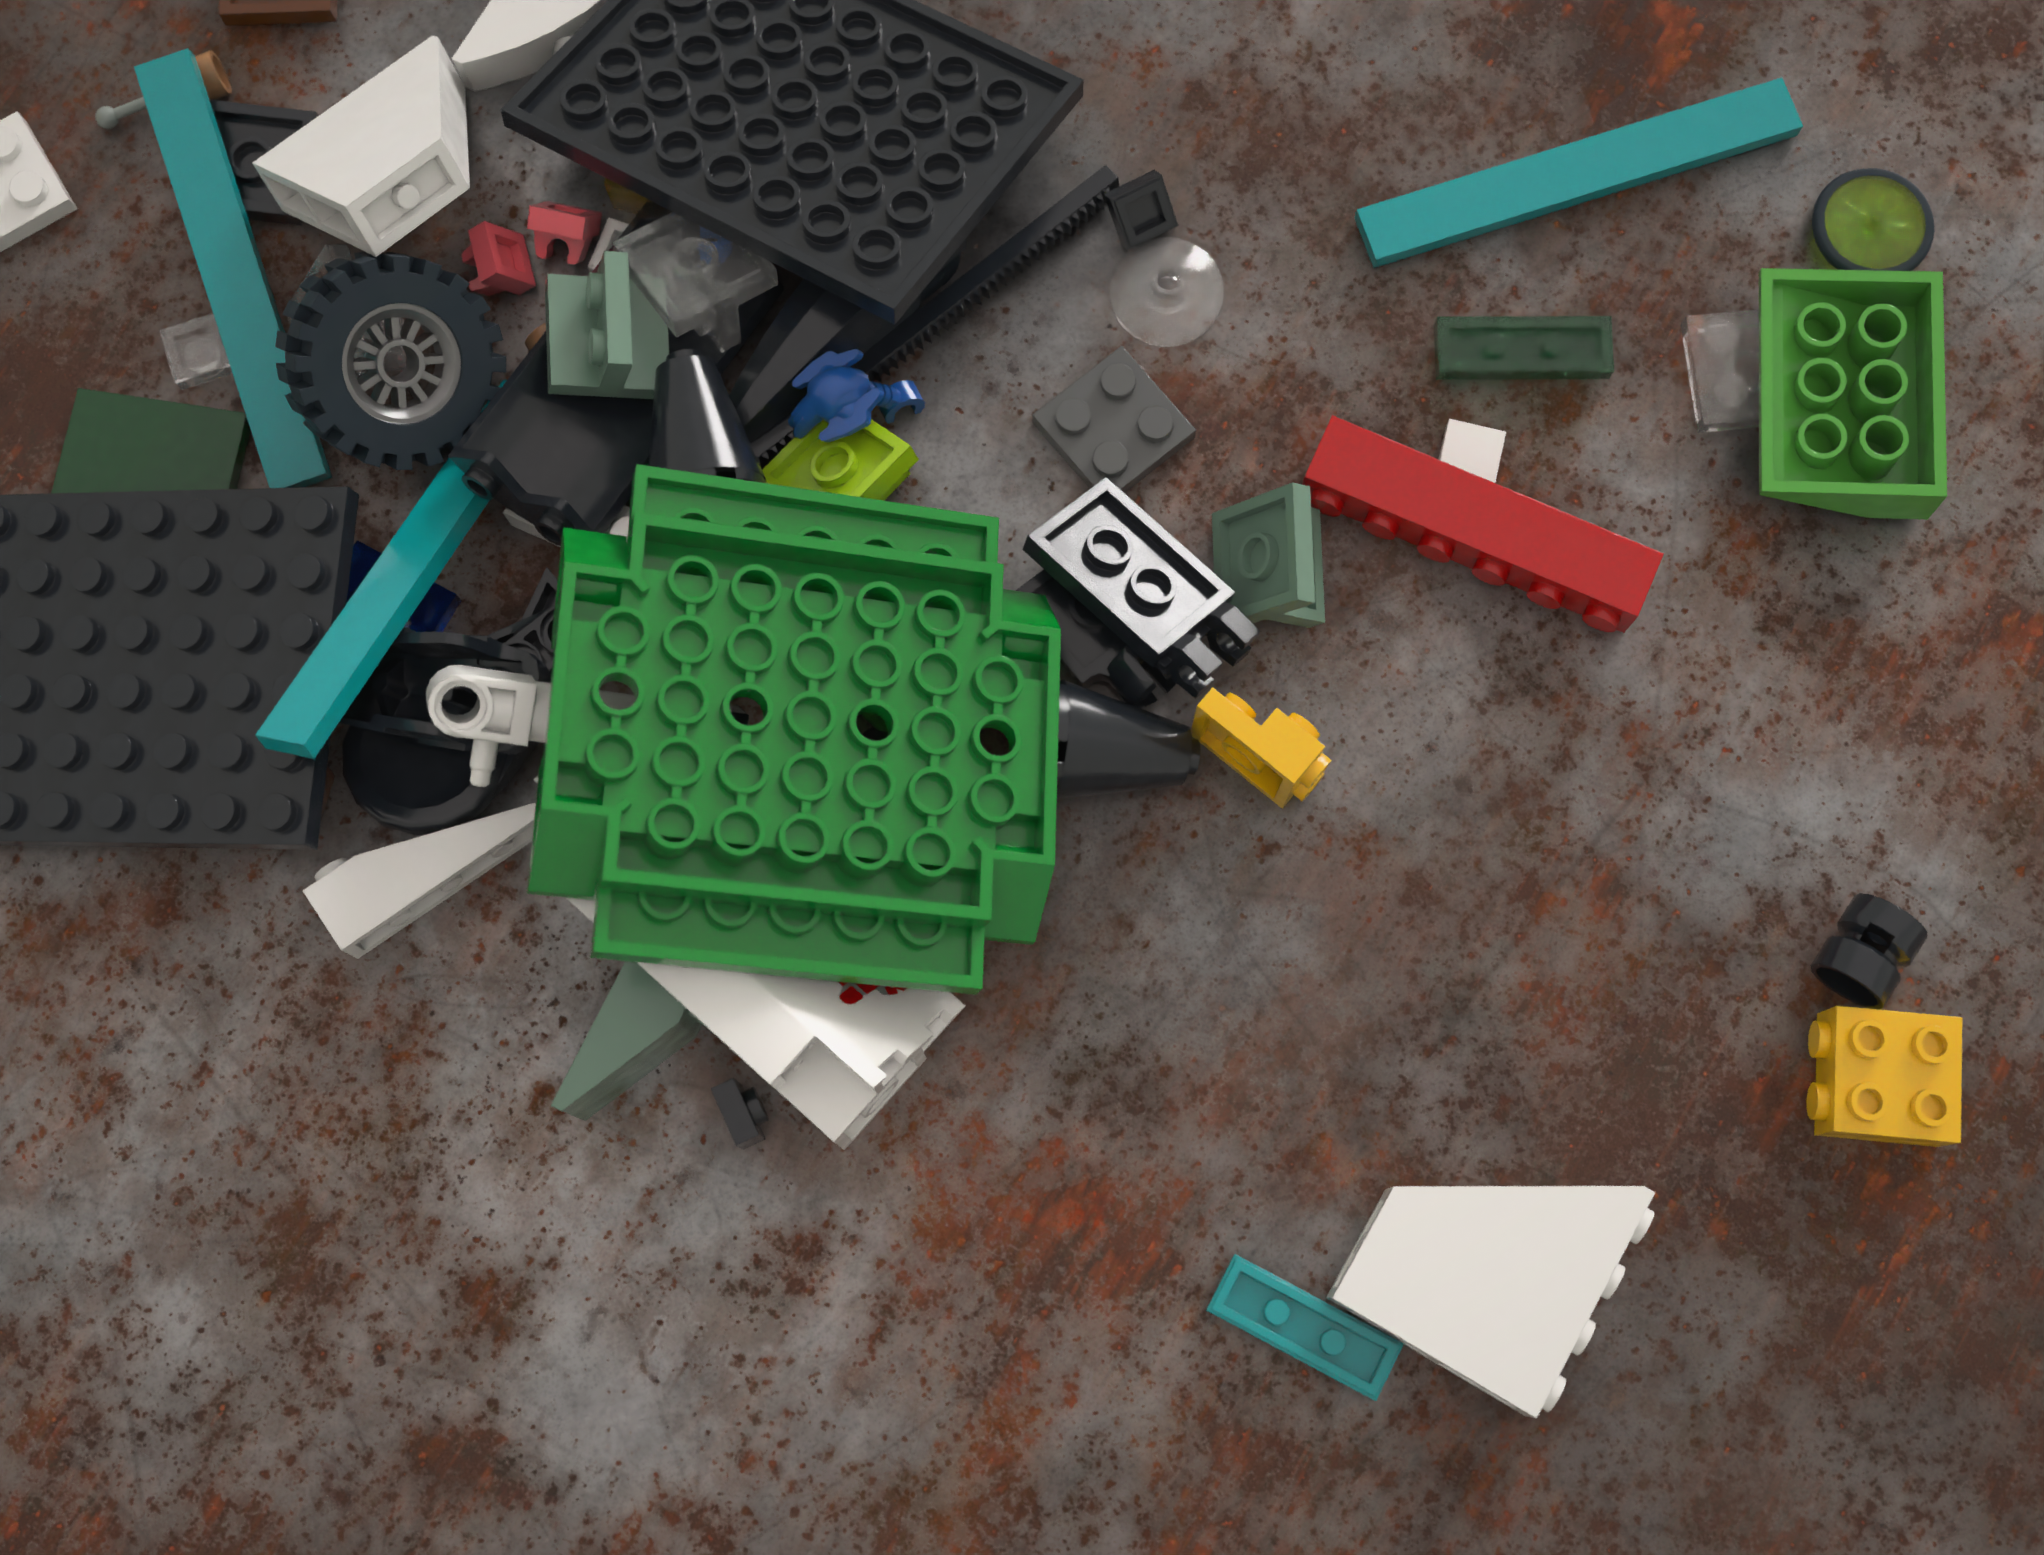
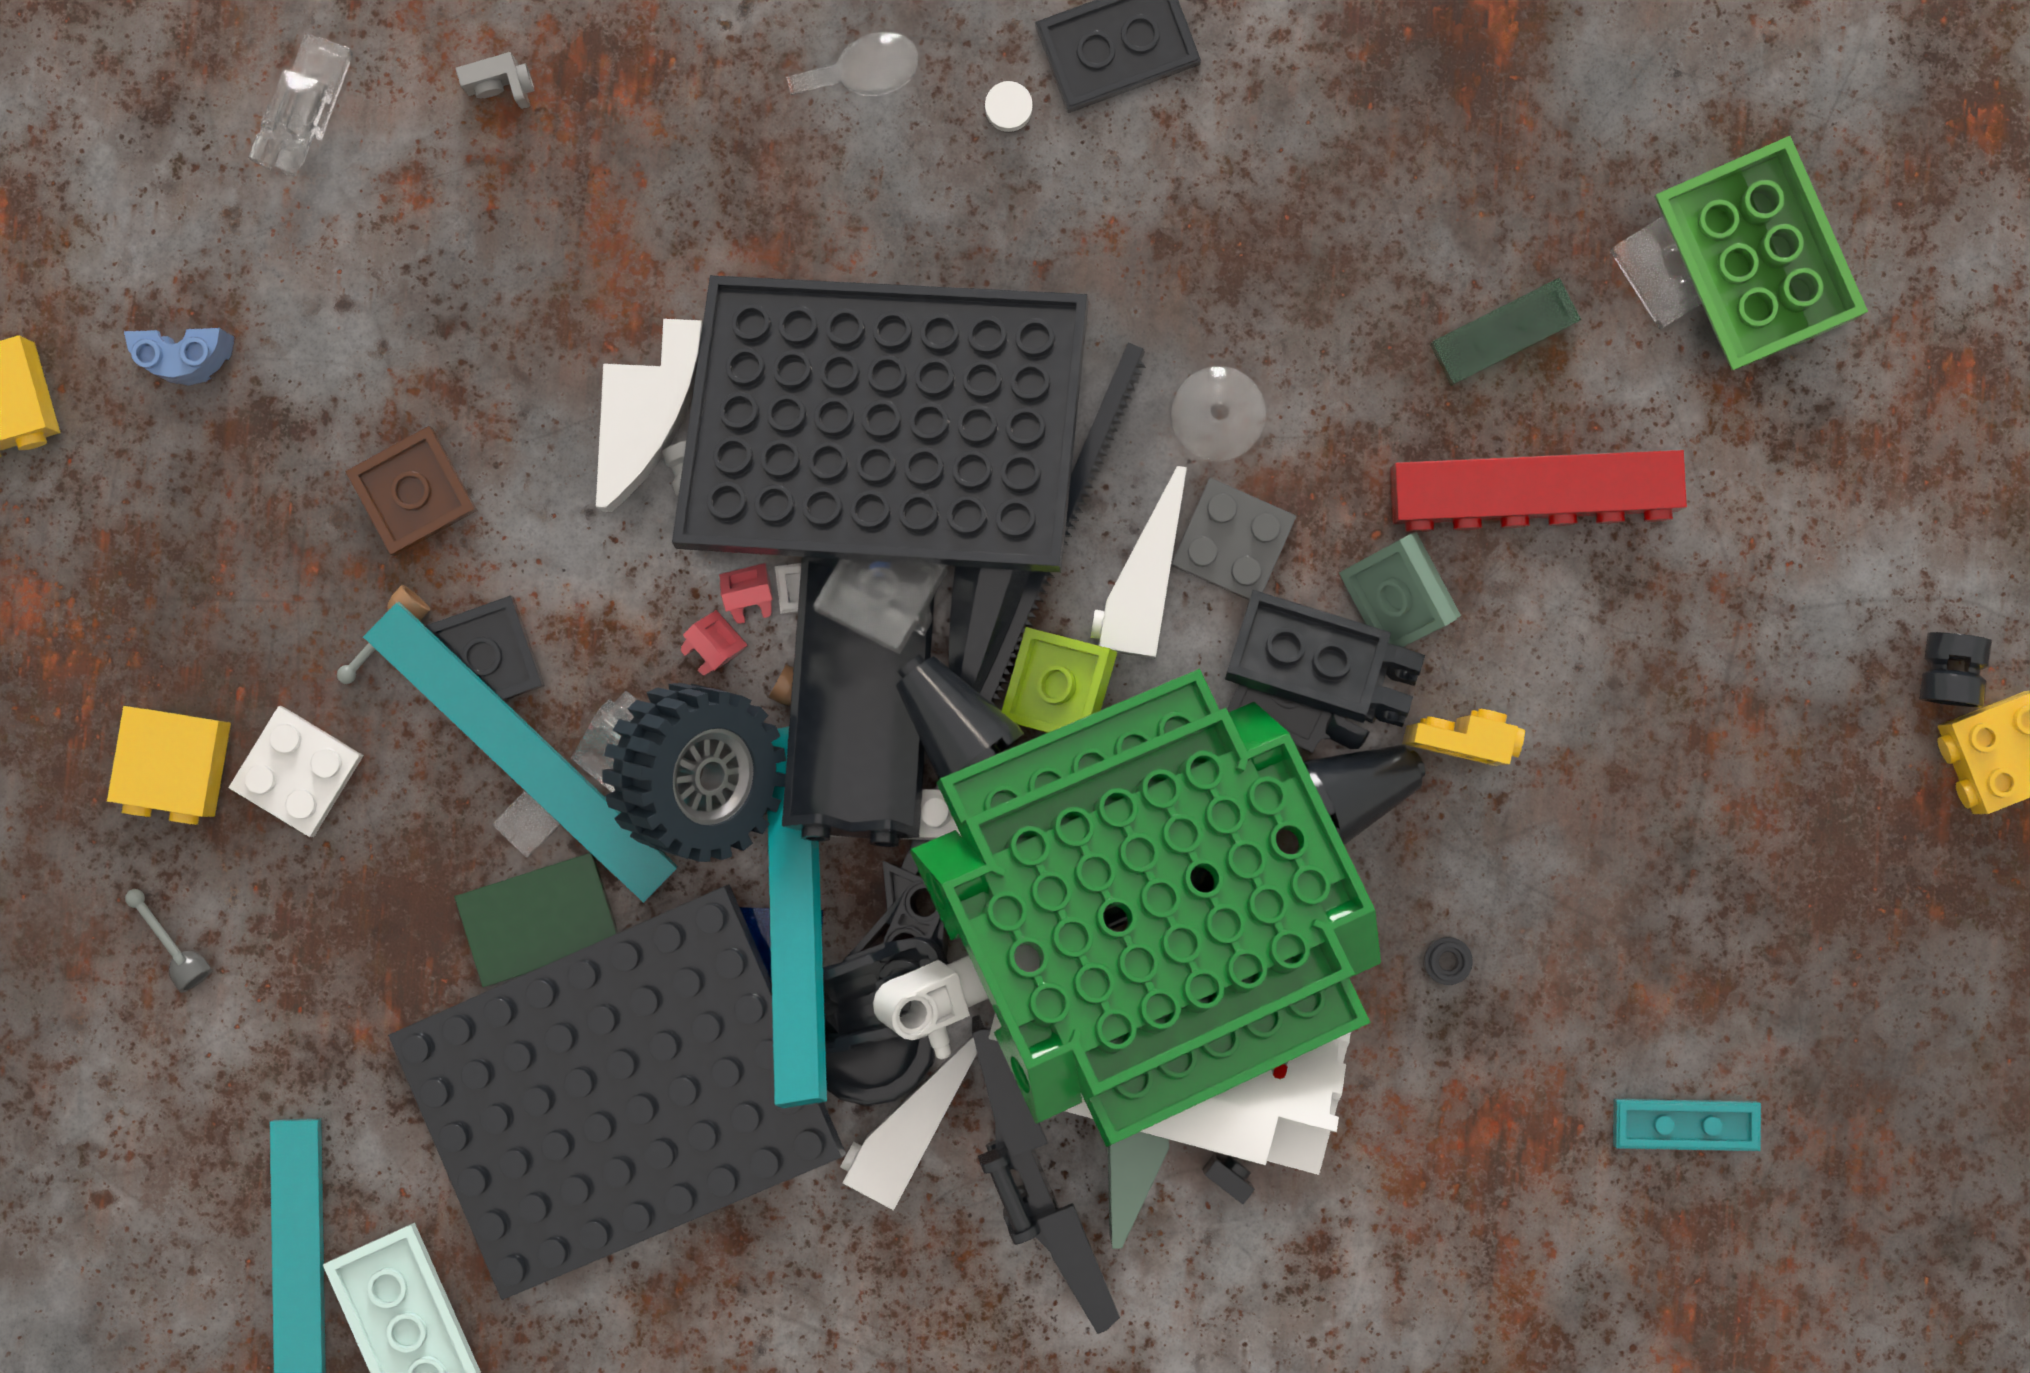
camera: 25 degrees left, 10 degrees up
white slope [252,35,470,257] -> none
sand green bracket [545,251,669,399] -> none
blue piece [788,349,925,442] -> none
black tile [1104,170,1179,250] -> none
white slope [1326,1186,1655,1418] -> none
teal tile [1354,77,1804,268] -> none
white tile [1439,419,1506,483] -> none
clear neon green wheel [1812,168,1934,271] -> none
none -> black piece [972,1015,1120,1334]
none -> white slope [1090,466,1187,659]
none -> black plate [1424,937,1473,985]

